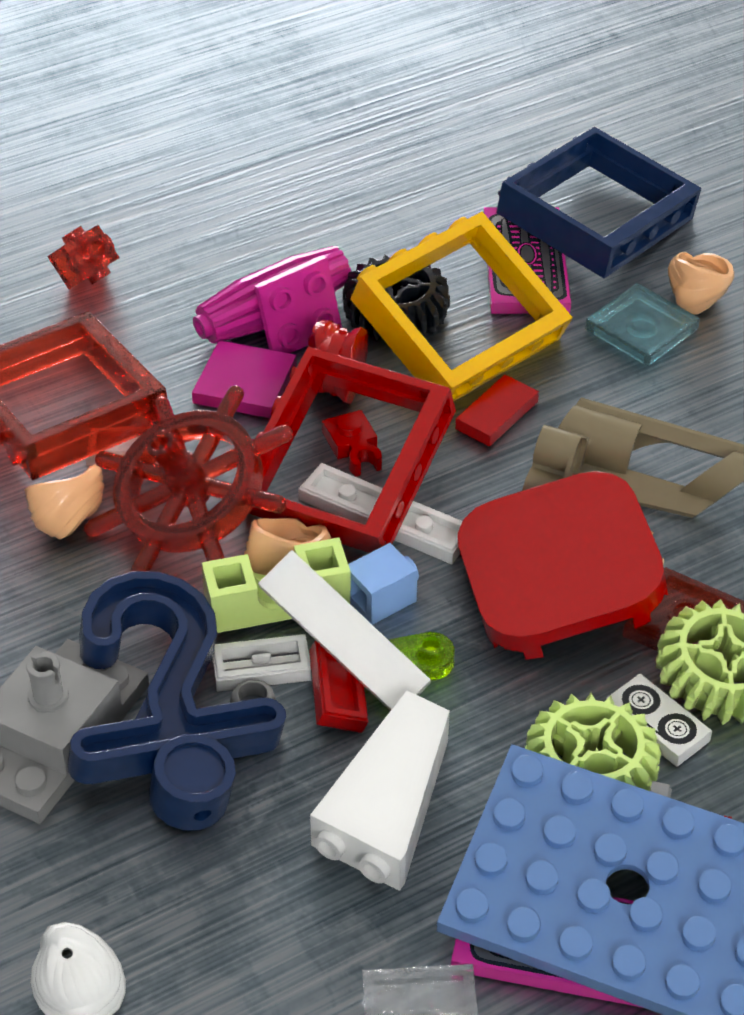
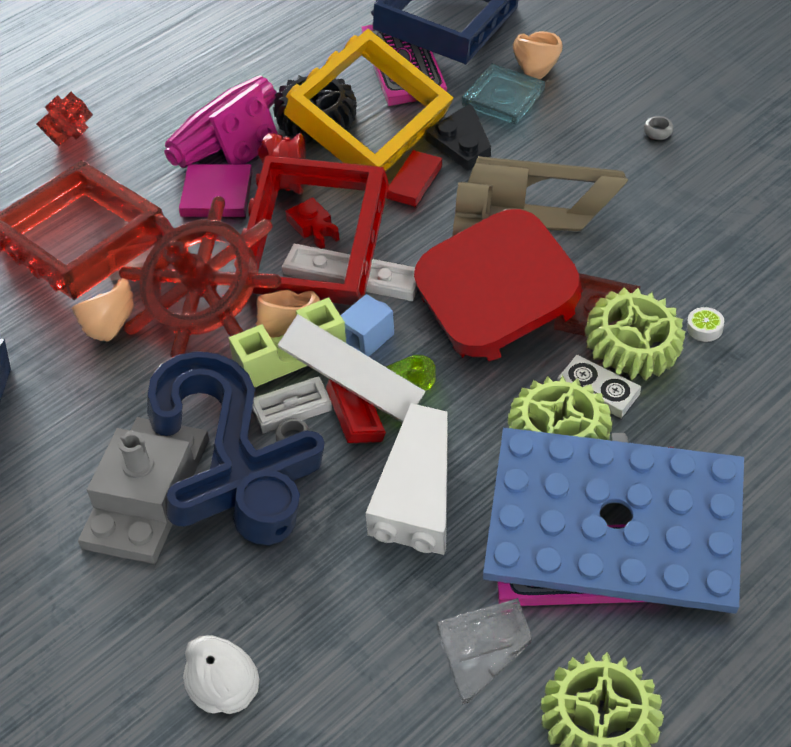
camera: 10 degrees left, 5 degrees up
none -> black wing [425,104,491,171]

